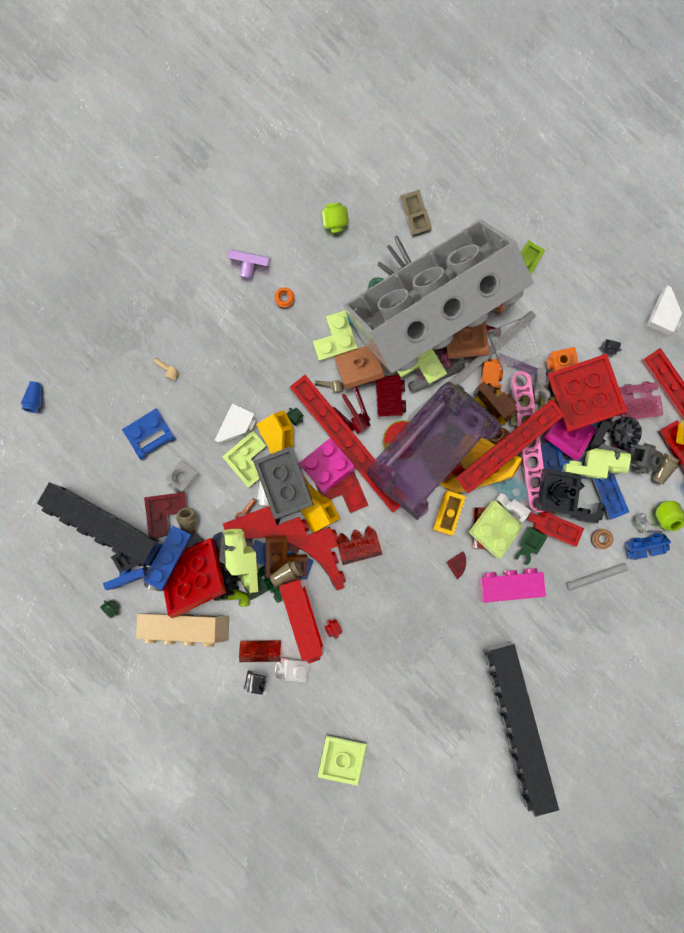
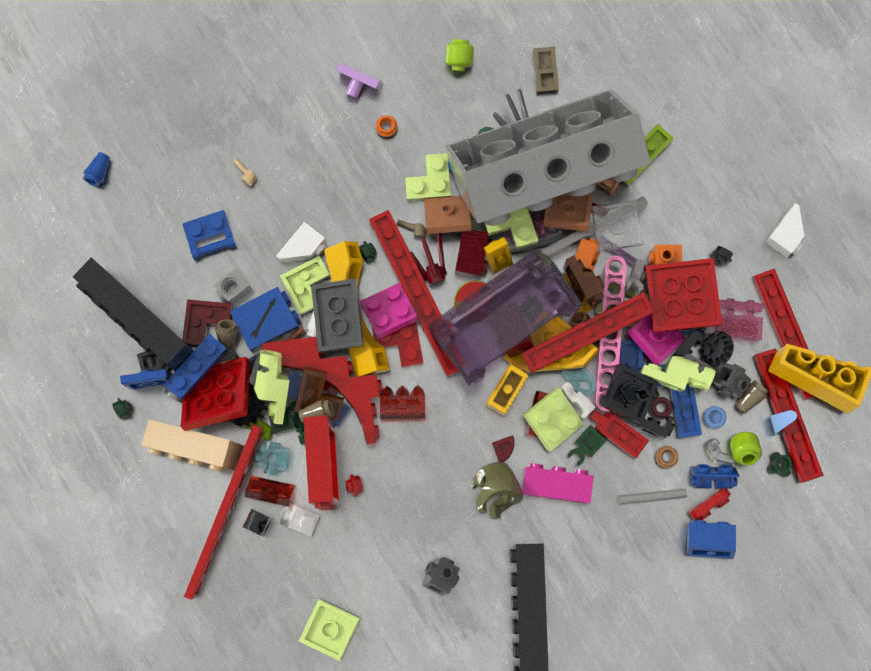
camera: 15 degrees right, 5 degrees down
none -> red tile [184,425,265,600]
none -> blue brick [230,287,301,353]
none -> clear light blue brick [255,441,290,475]
none -> dark grey brick [422,557,460,596]
none -> olive piece [472,462,523,519]
none -> yellow plate [484,237,513,275]
none -> dark red plate [649,397,672,419]
none -> blue brick [687,520,736,559]
none -> red plate [688,487,731,520]
none -> medium blue tile [703,406,726,429]

